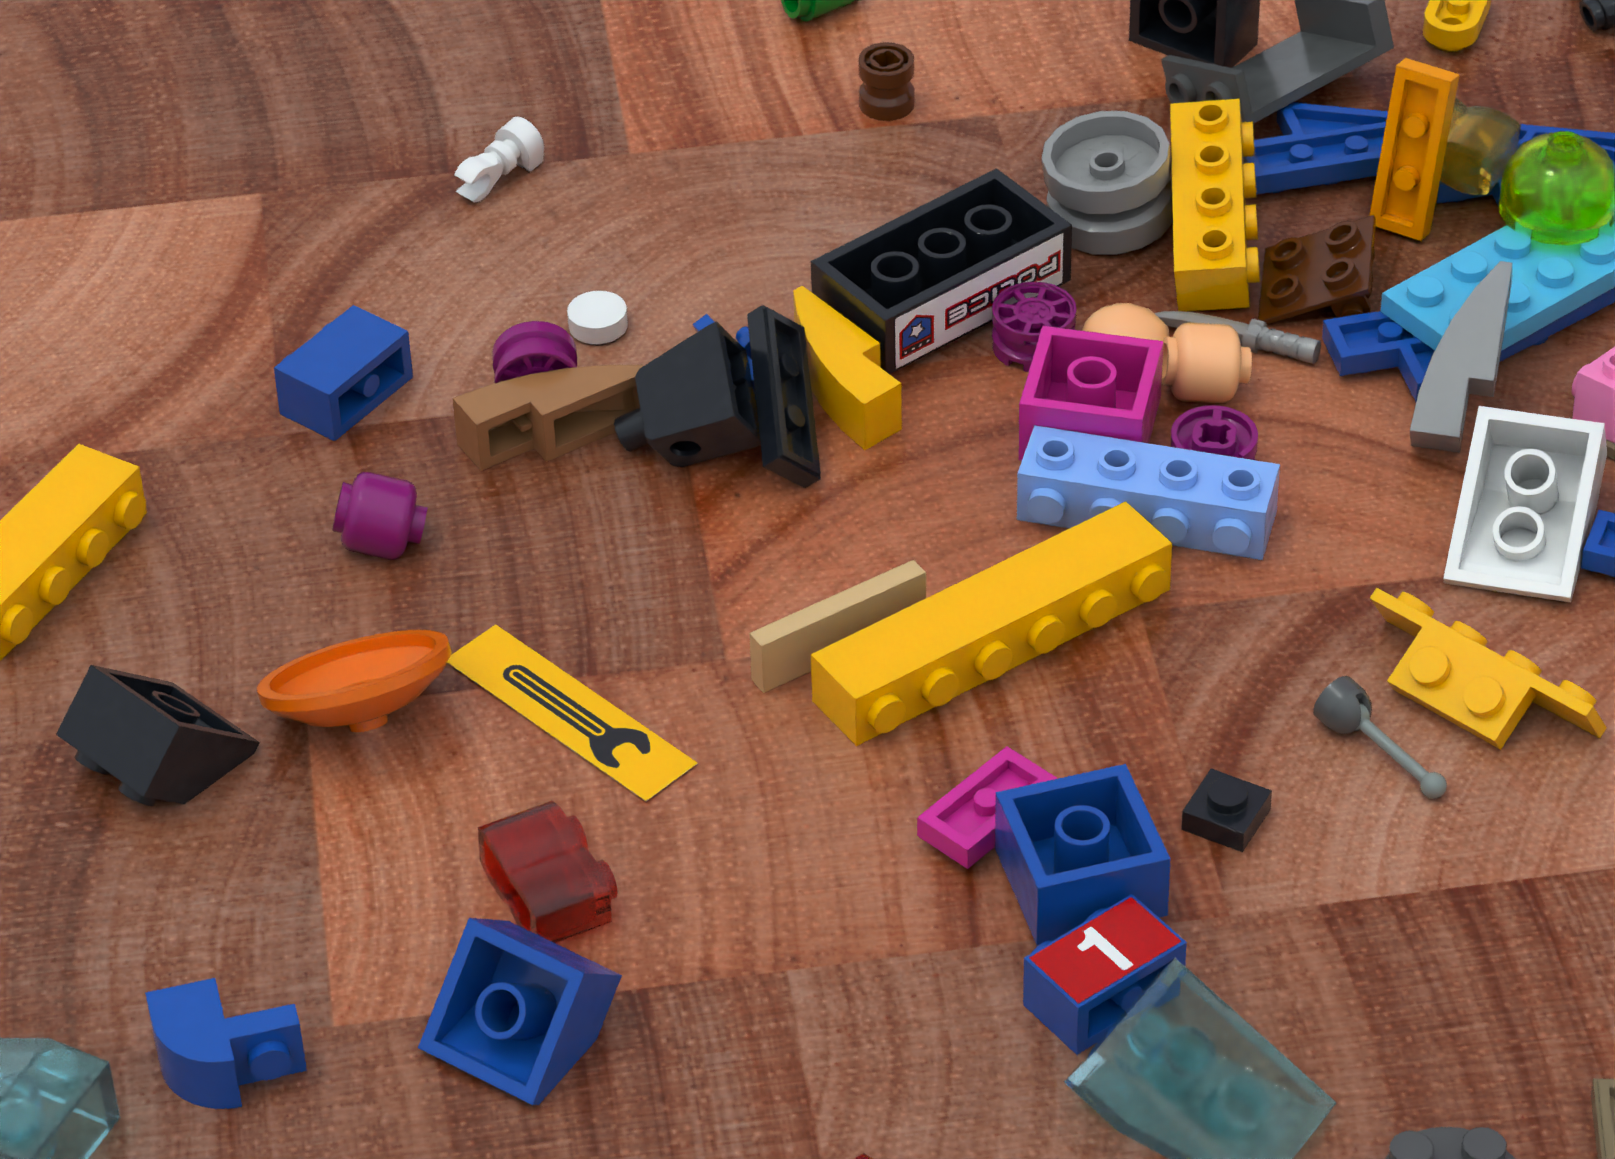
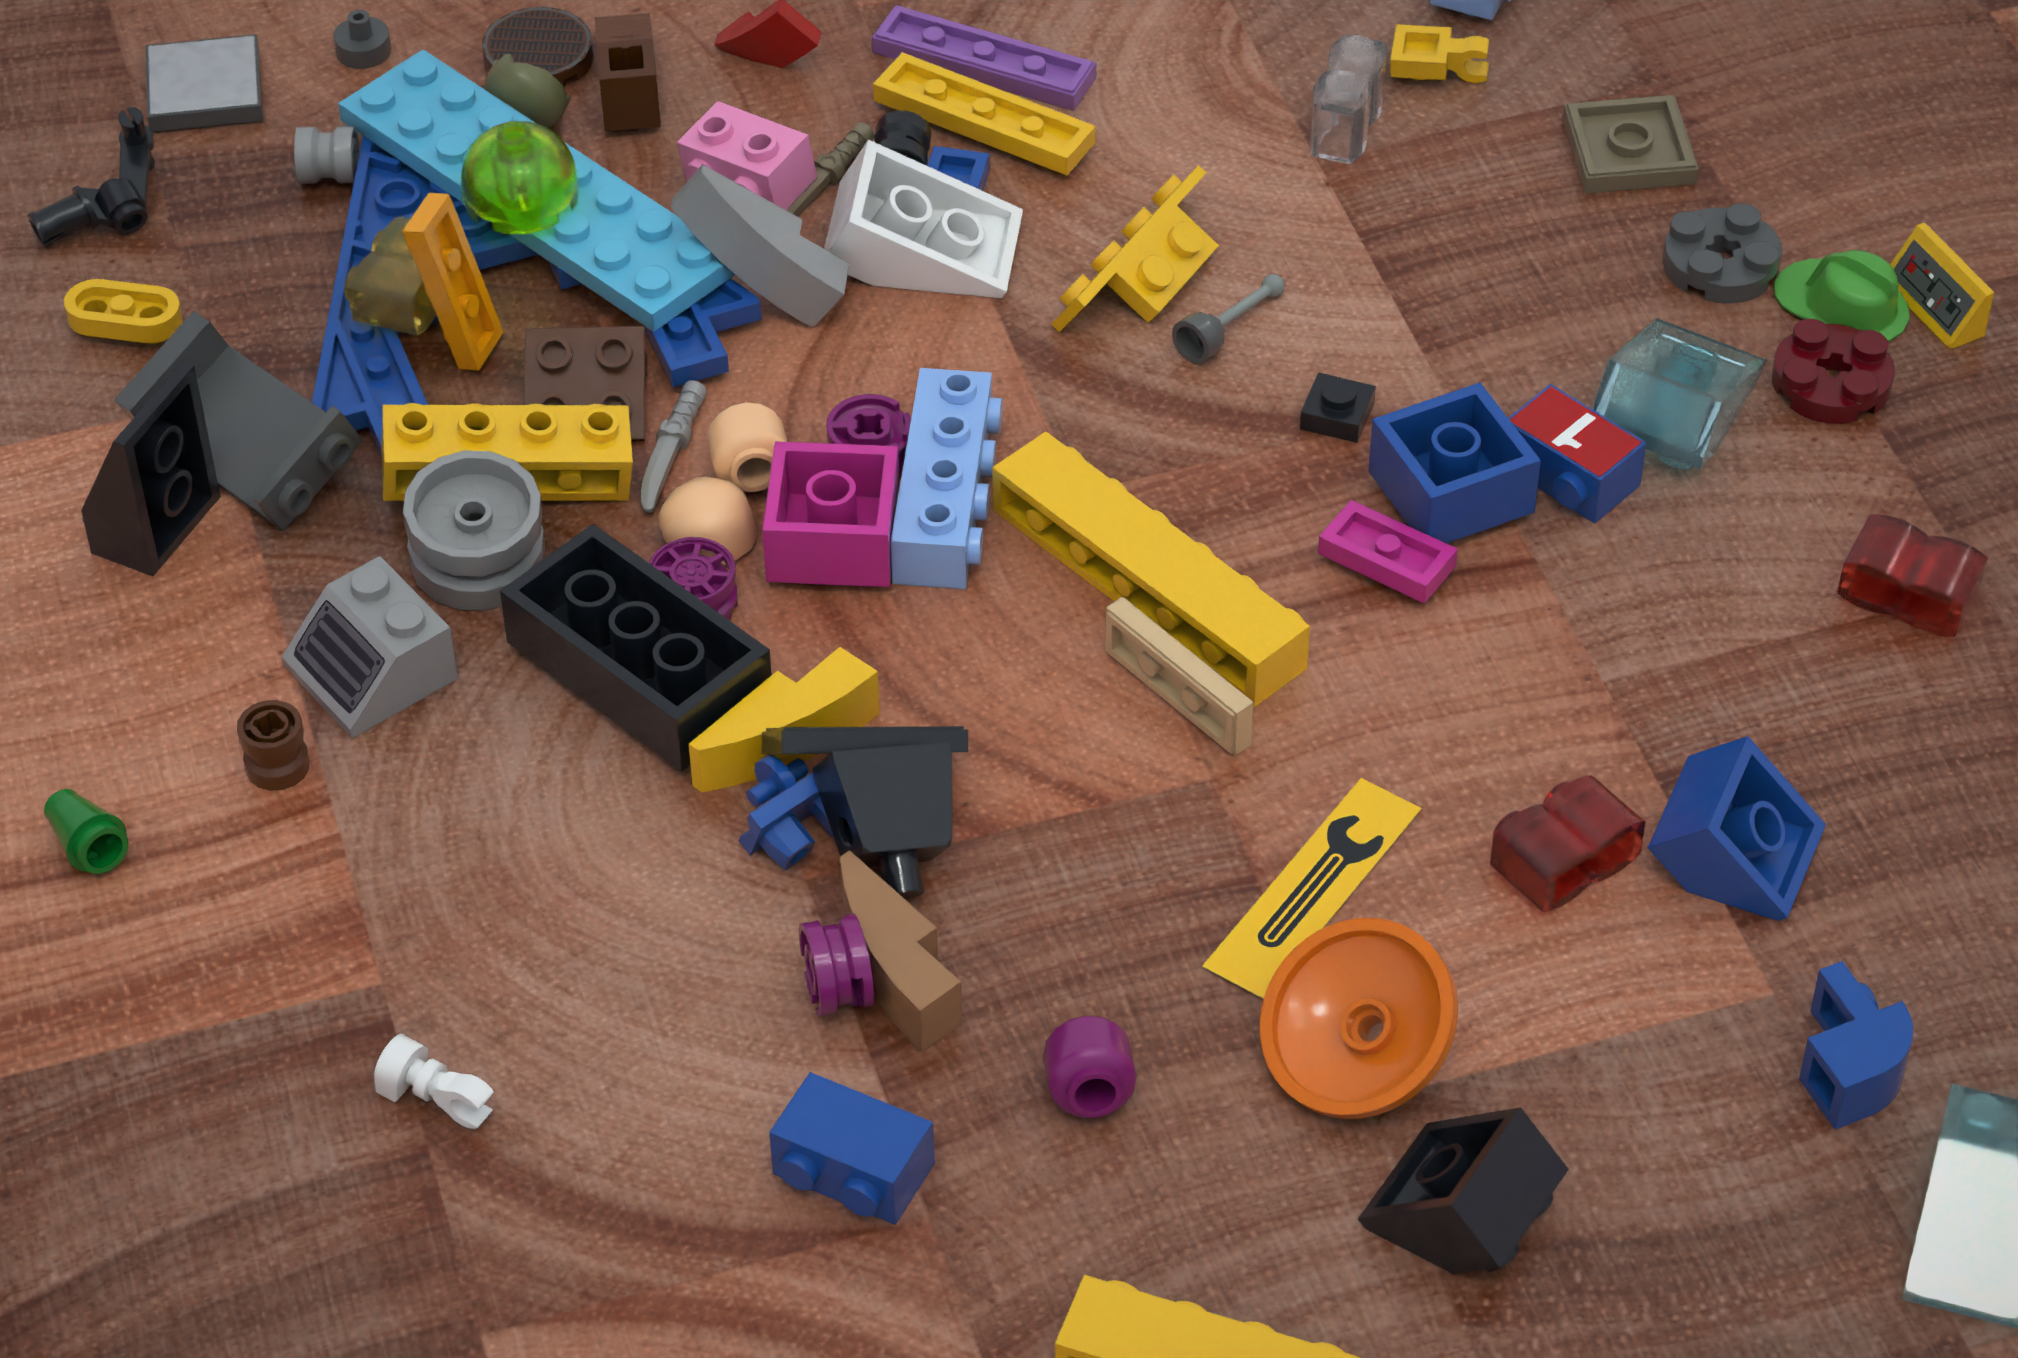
camera: 100 degrees left, 5 degrees up
white tile [567,291,628,345] -> none
none -> light grey slope [281,556,458,738]

